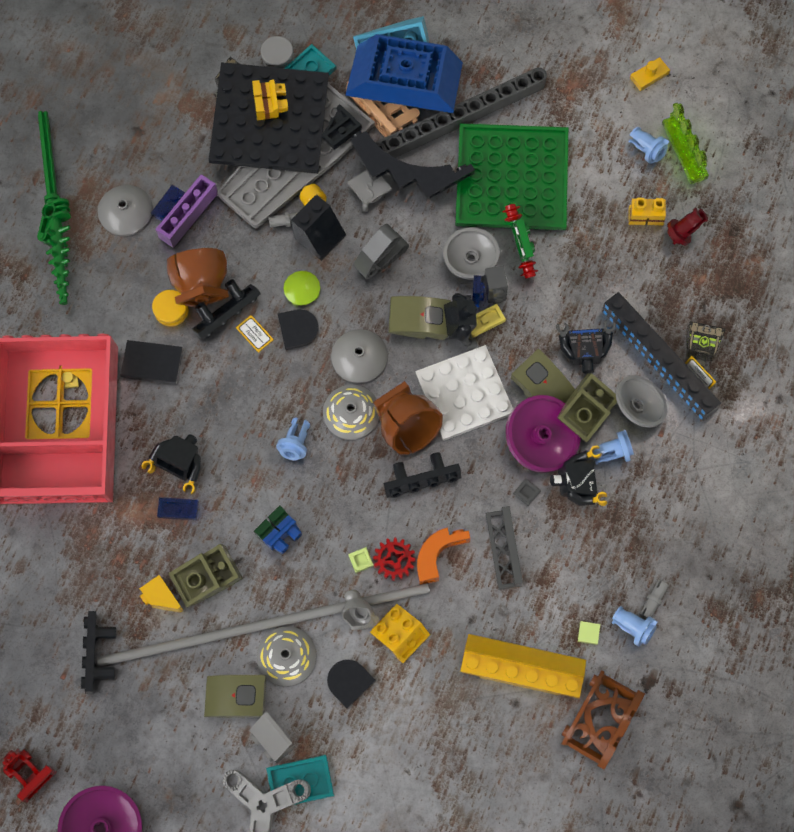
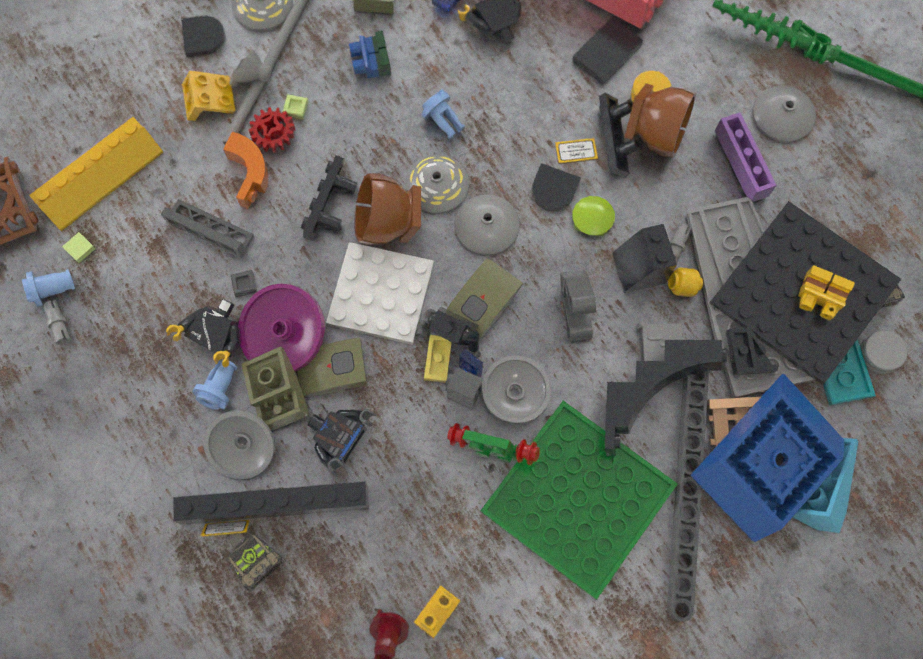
camera: 120 degrees right, 0 degrees up
clear blue plate [151,185,185,222] -> none

